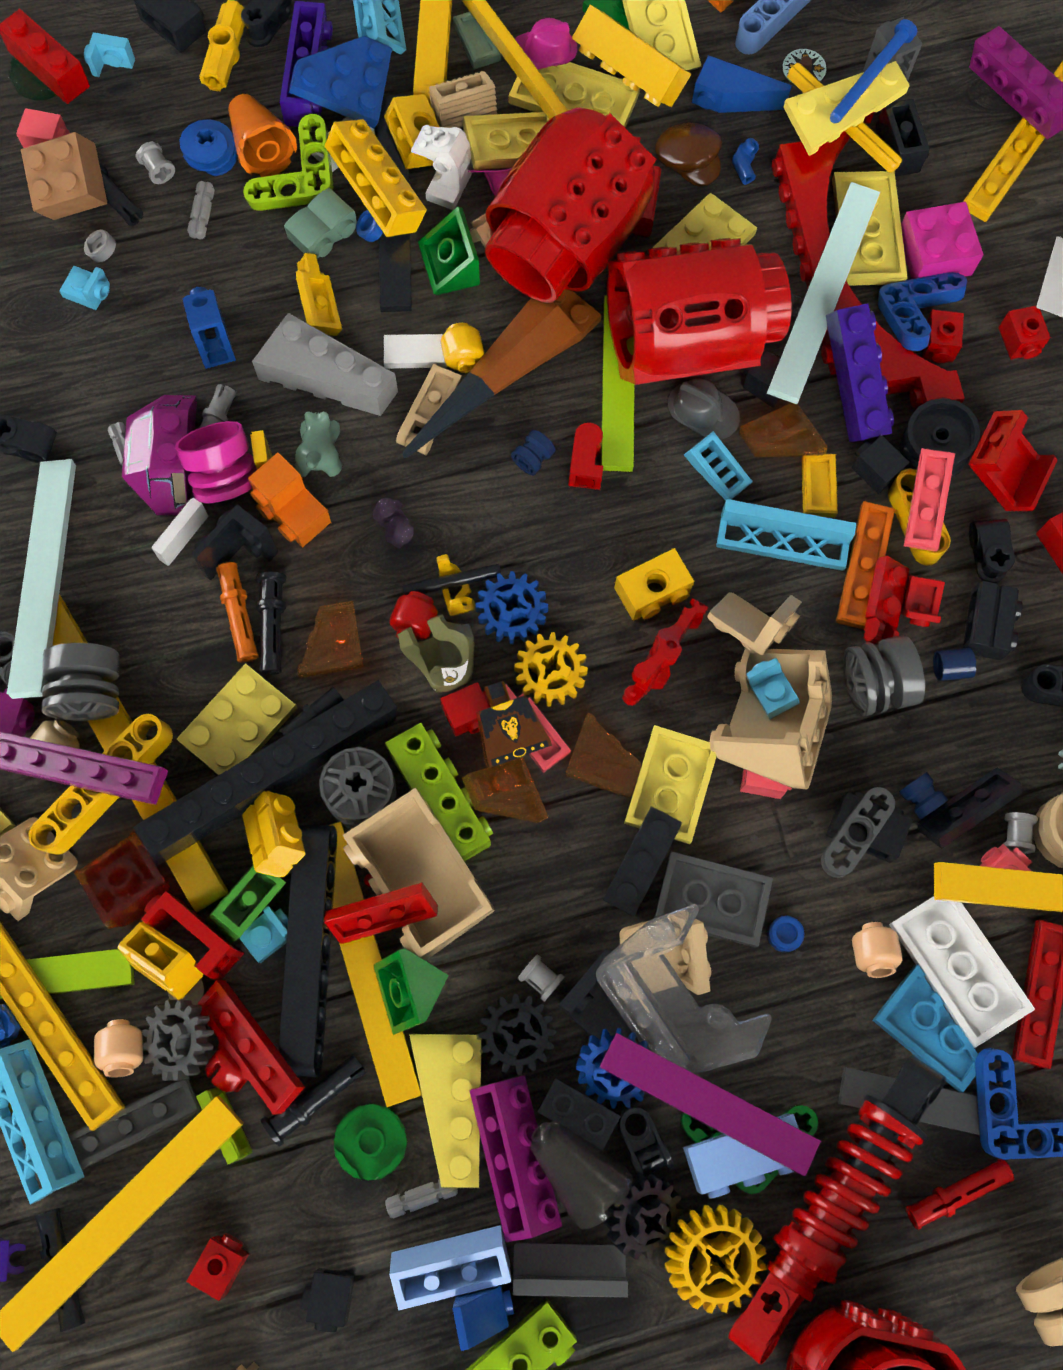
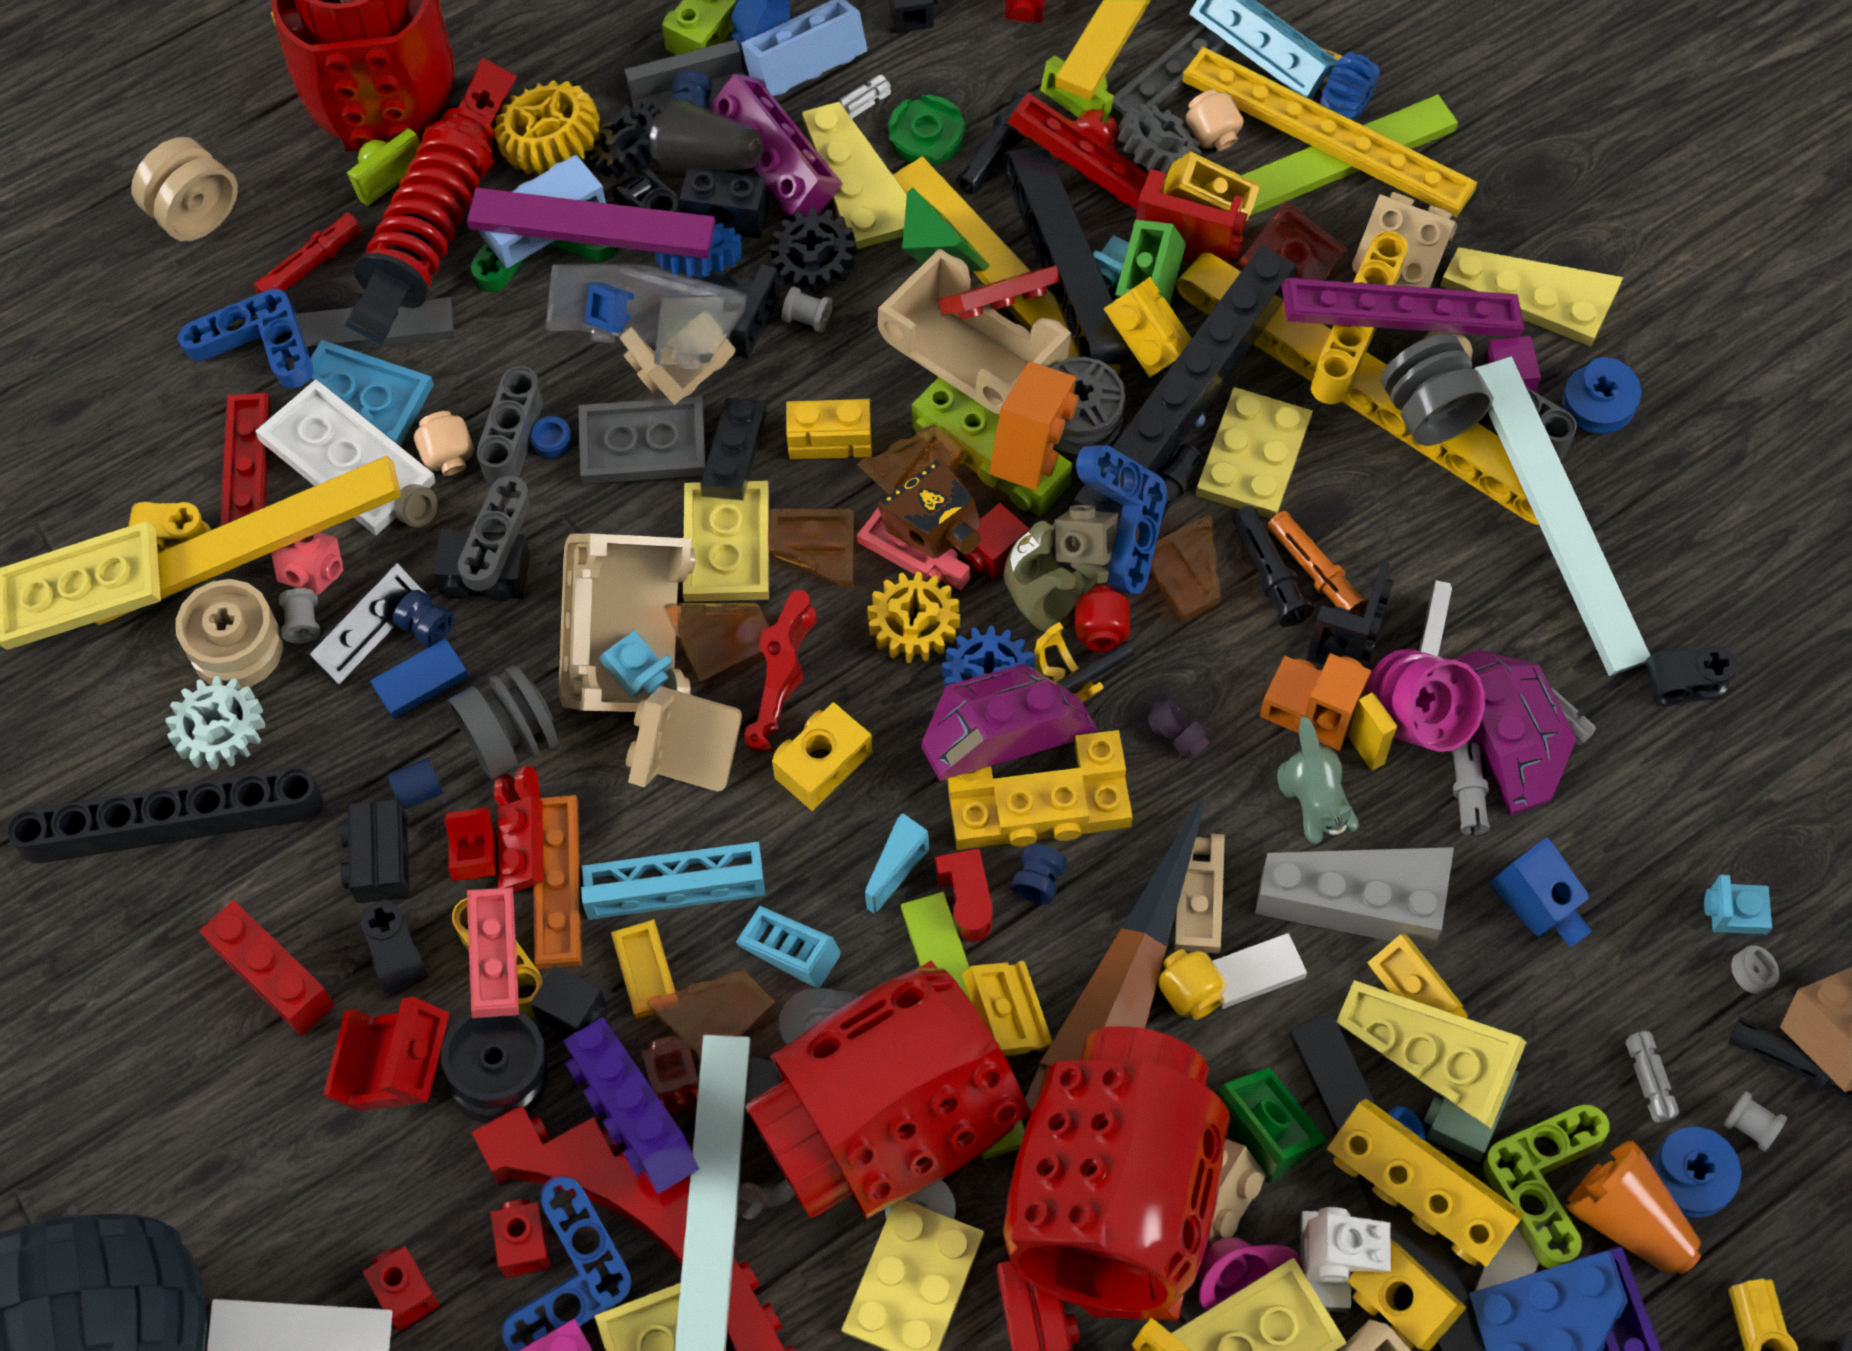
camera: 165 degrees right, 10 degrees down
none -> lime tile [347,128,421,206]
none -> blue tile [370,638,469,719]
none -> dark tan tile [394,484,438,528]
none -> dark grey beam [477,366,543,486]
none -> blue tile [585,281,634,333]
none -> clear red brick [642,1036,699,1113]
none -> clear orange wing [663,603,769,682]
none -> dark blue wheel [668,70,712,126]
none -> yellow brick [786,399,872,460]
none -> medium azure slope [865,813,929,914]
none -> magenta wedge [921,664,1098,781]
none -> yellow bracket [947,730,1133,850]
none -> yellow plate [962,961,1053,1056]
none -> orange brick [989,361,1079,490]
none -> dark tan brick [1051,505,1118,569]
none -> blue beam [1076,445,1167,594]
none -> light yellow wing [1336,980,1526,1129]

